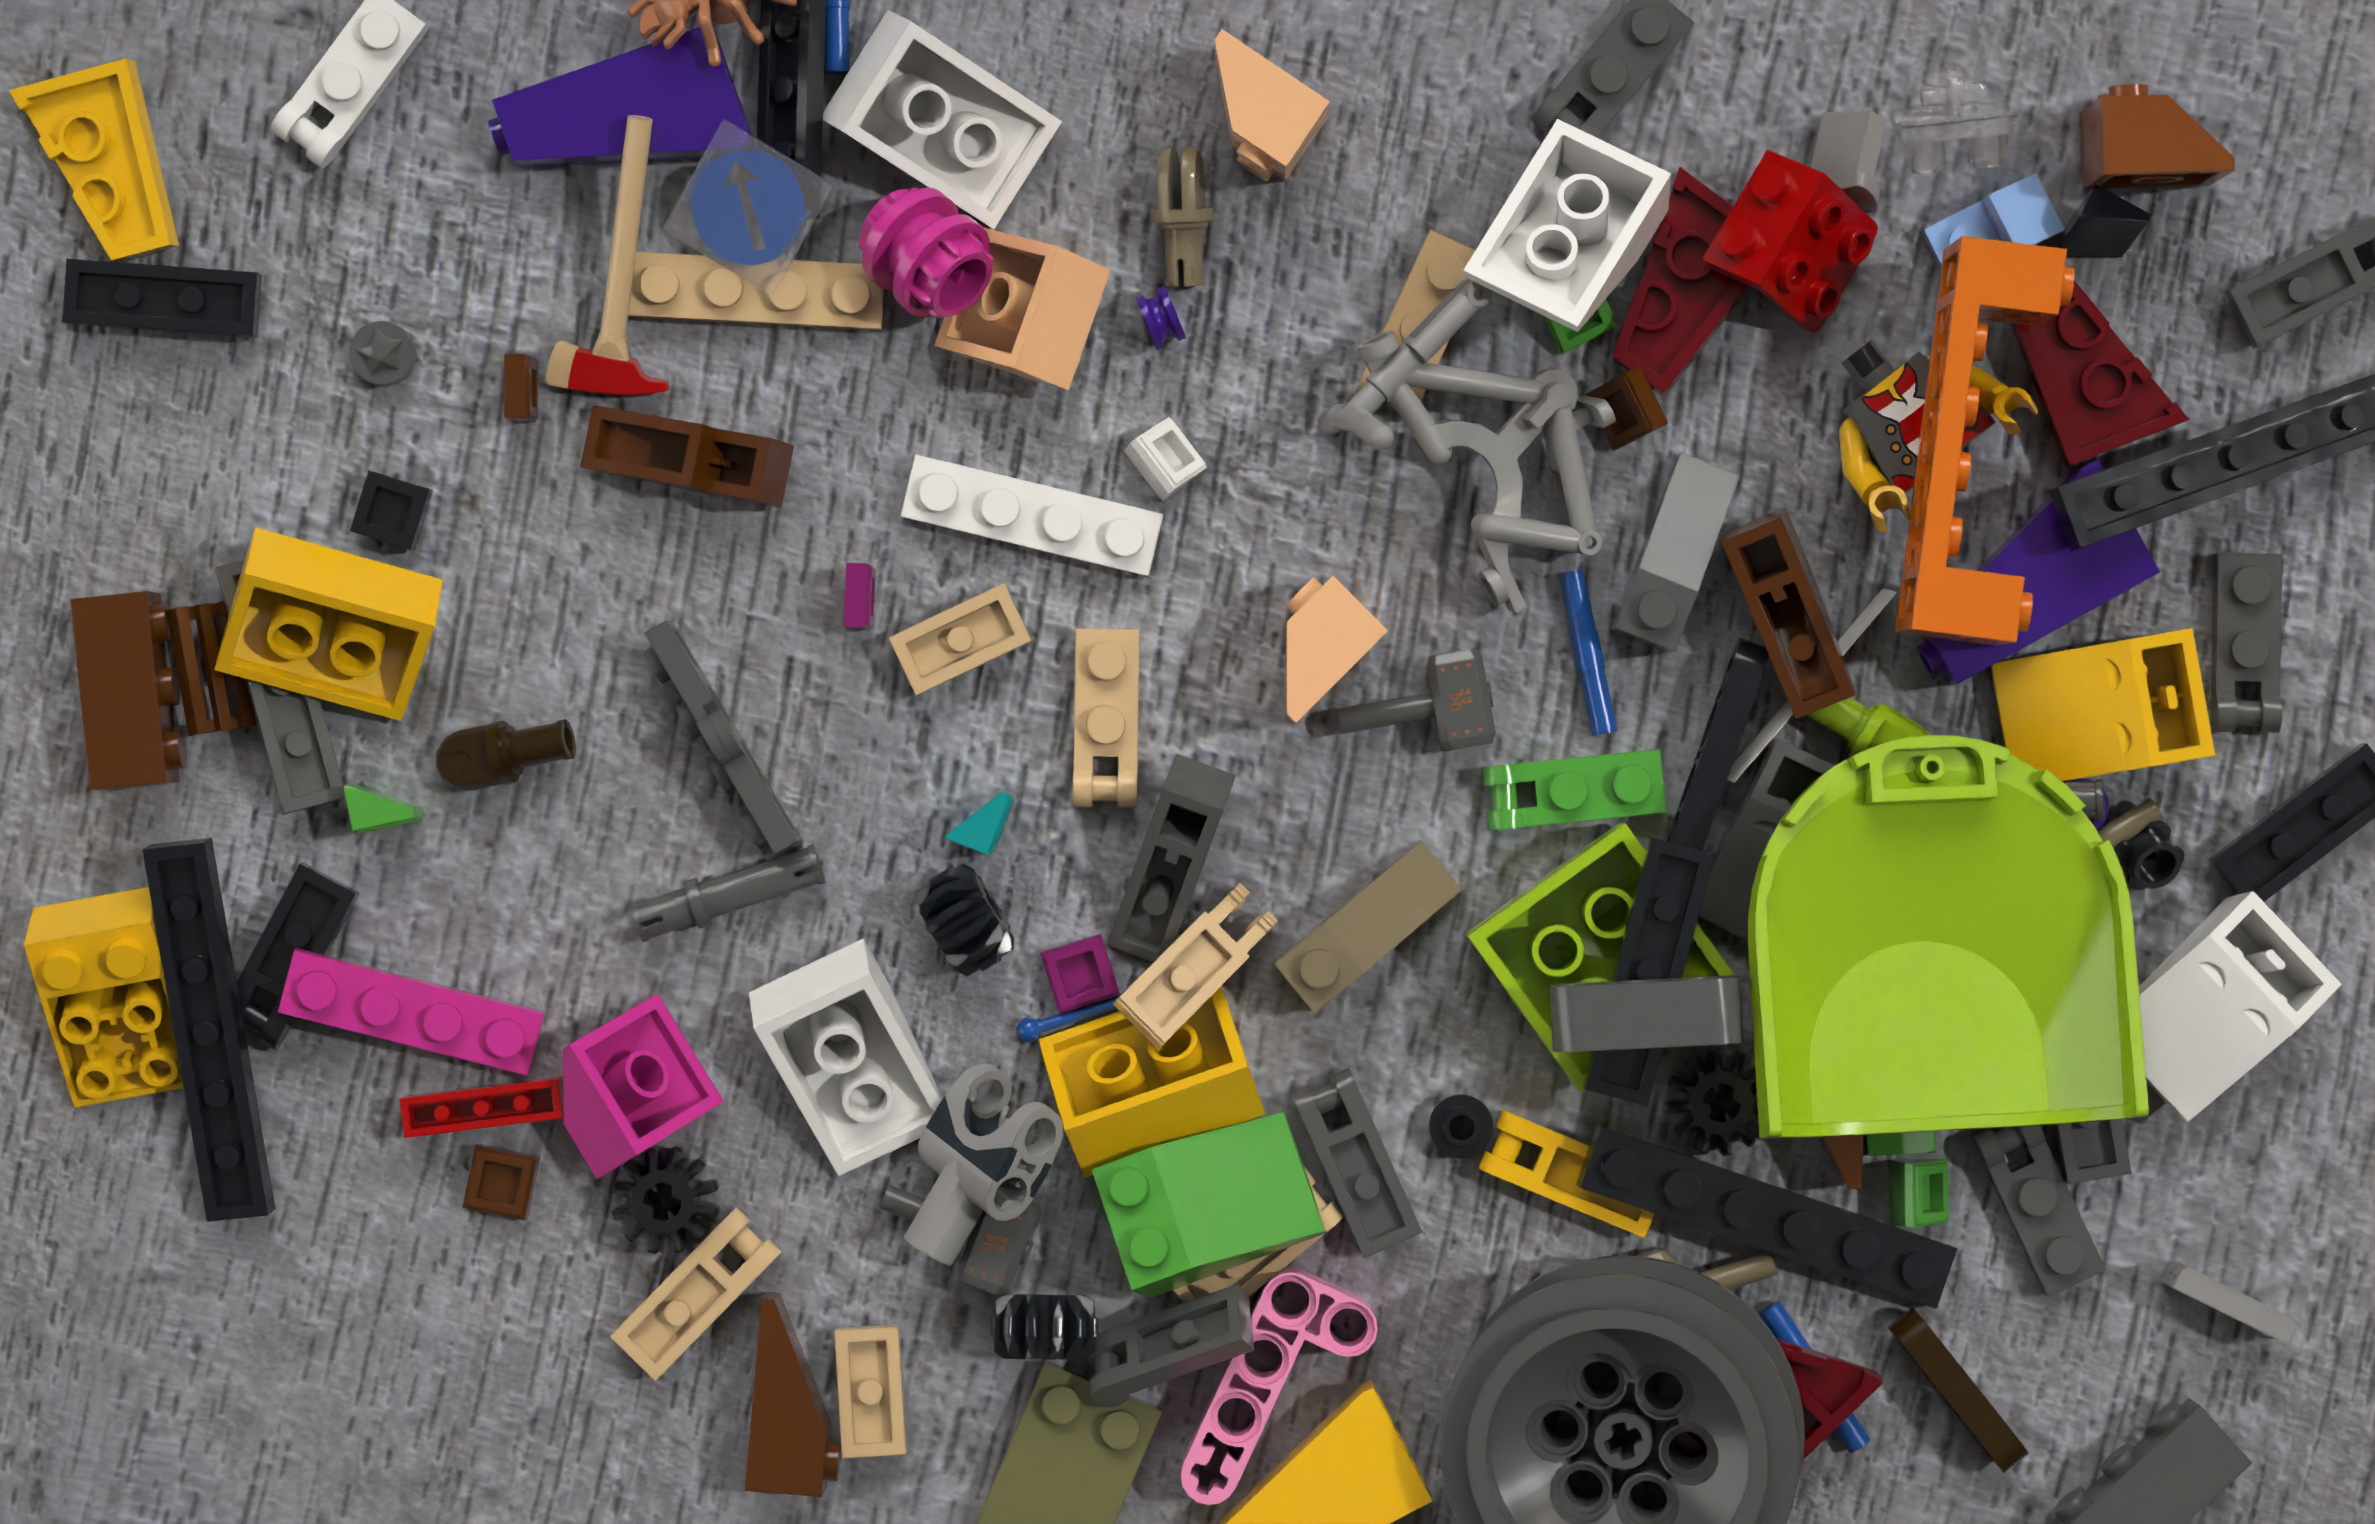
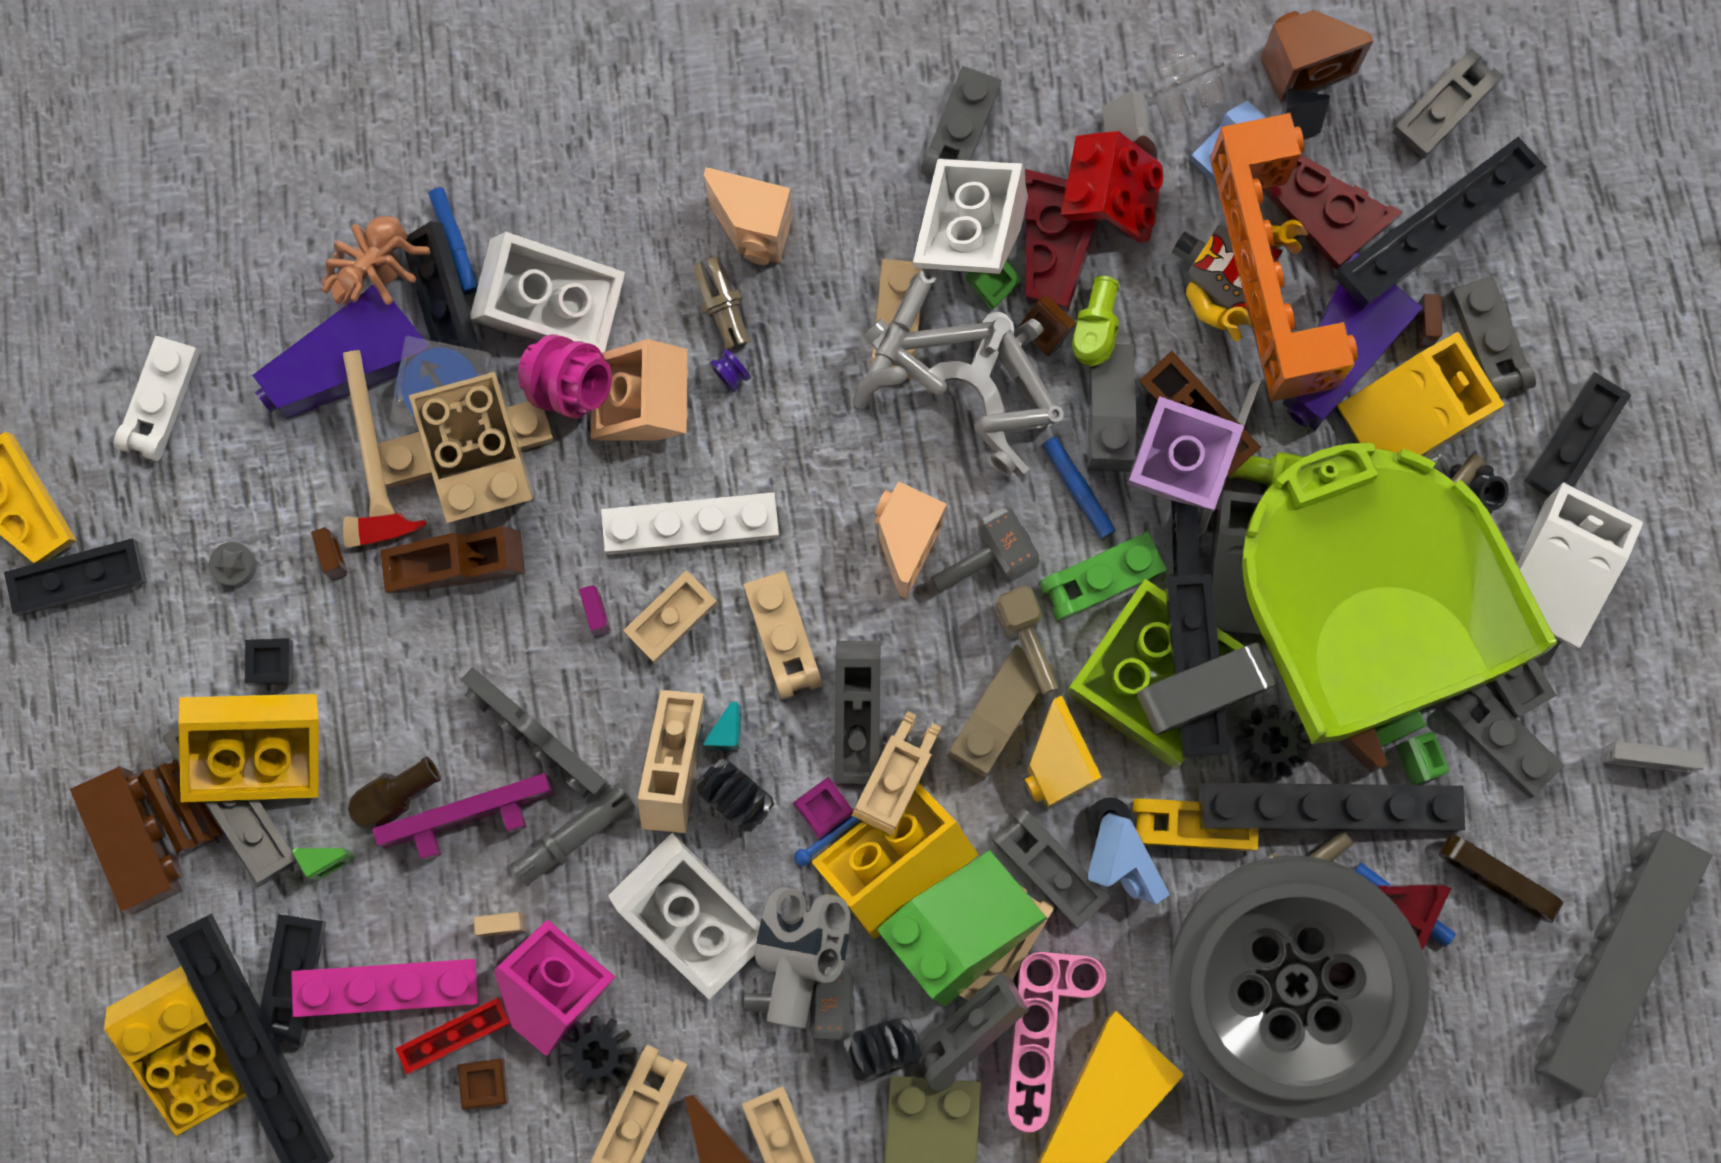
camera: 20 degrees left, 10 degrees down
white slope [1124,417,1207,502] -> none
none -> magenta hinge [372,773,555,861]
none -> tan slope [409,372,534,523]
none -> tan tile [474,912,526,937]
none -> tan slope [637,690,704,833]
none -> dark tan piece [994,585,1059,695]
none -> yellow slope [1024,696,1102,809]
none -> lime arm [1072,276,1120,367]
none -> light blue slope [1088,813,1170,905]
none -> lavender slope [1127,396,1244,511]
none -> reddish brown tile [1415,294,1443,348]

